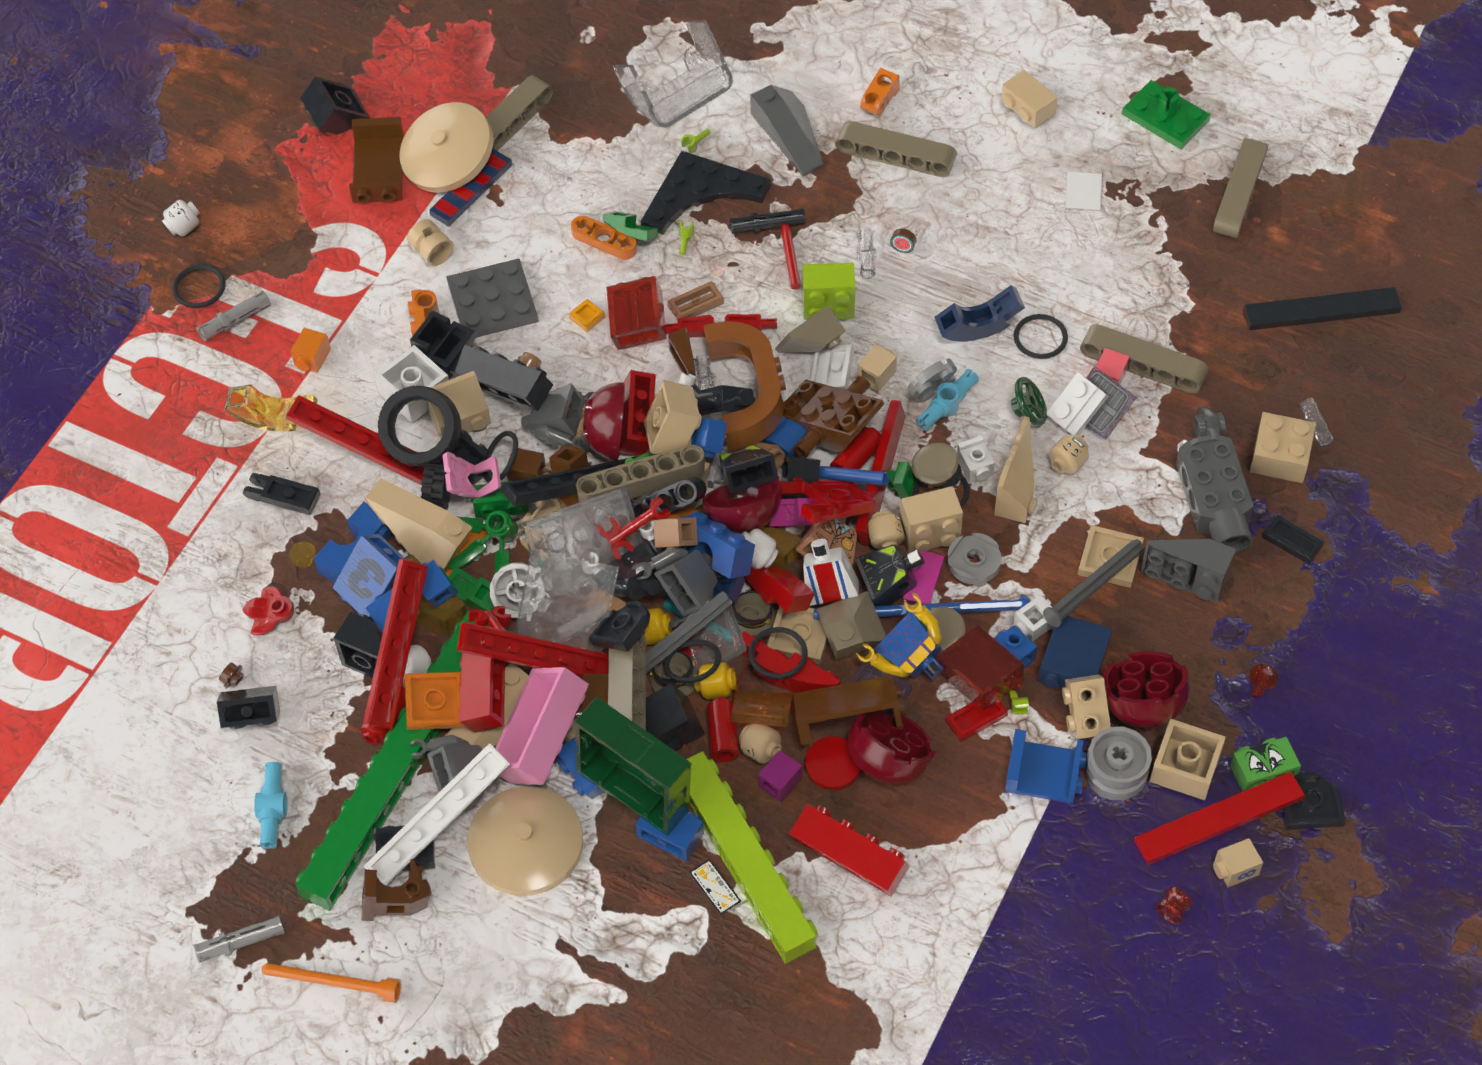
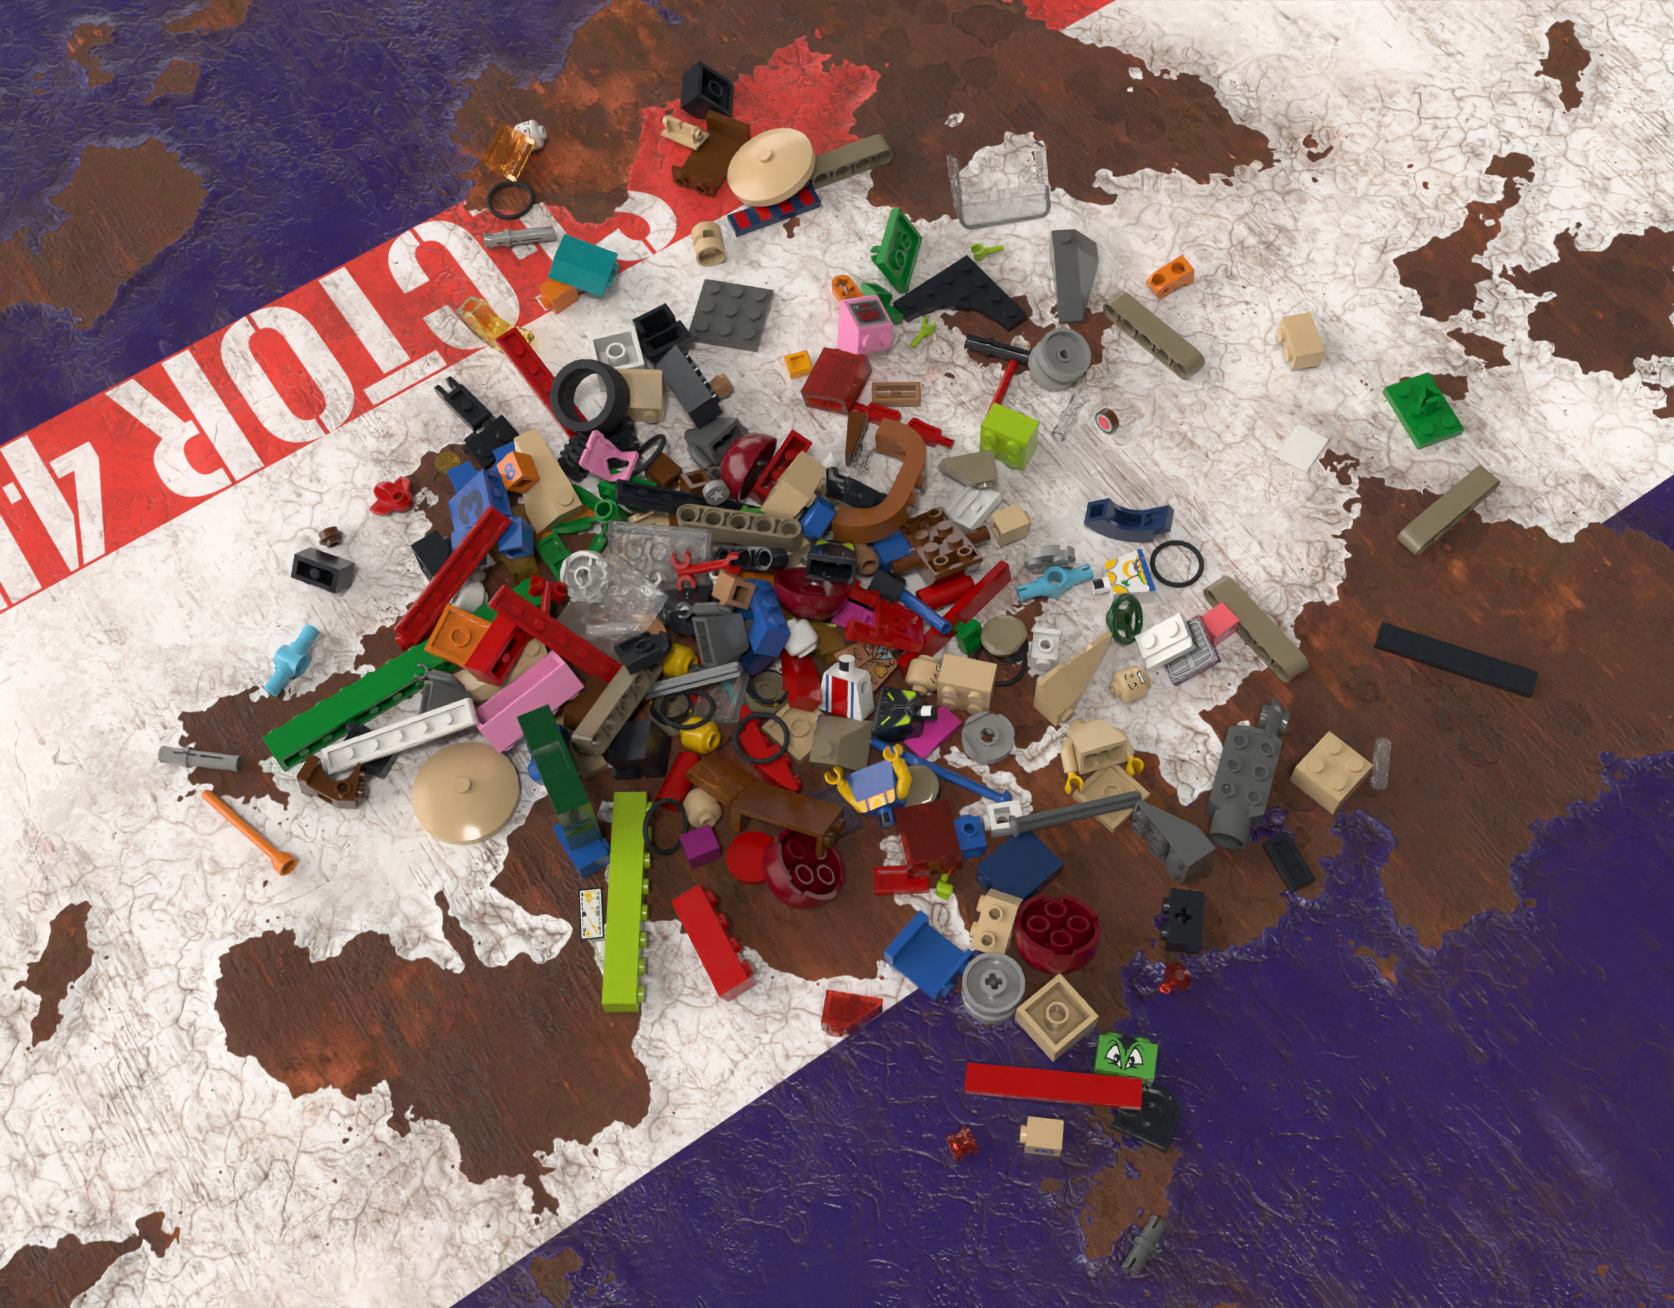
camera: 30 degrees right, 5 degrees up
orange plate [408,289,440,336] -> none
none -> black bracket [461,414,519,469]
none -> clear orange slope [480,122,536,182]
none -> orange brick [497,451,540,494]
none -> teal brick [548,234,620,297]
none -> black tyre [642,798,688,855]
none -> tan hinge [661,115,710,150]
none -> light grey tile [703,480,730,505]
none -> clear red slope [821,990,883,1037]
none -> bright pink slope [837,295,893,355]
none -> green plate [870,207,922,294]
none -> light grey wheel [1028,328,1091,391]
none -> tan torso [1061,718,1144,795]
none -> torso [1090,549,1156,605]
none -> dark grey pin [1121,1215,1168,1278]
none -> black brick [1160,888,1205,955]

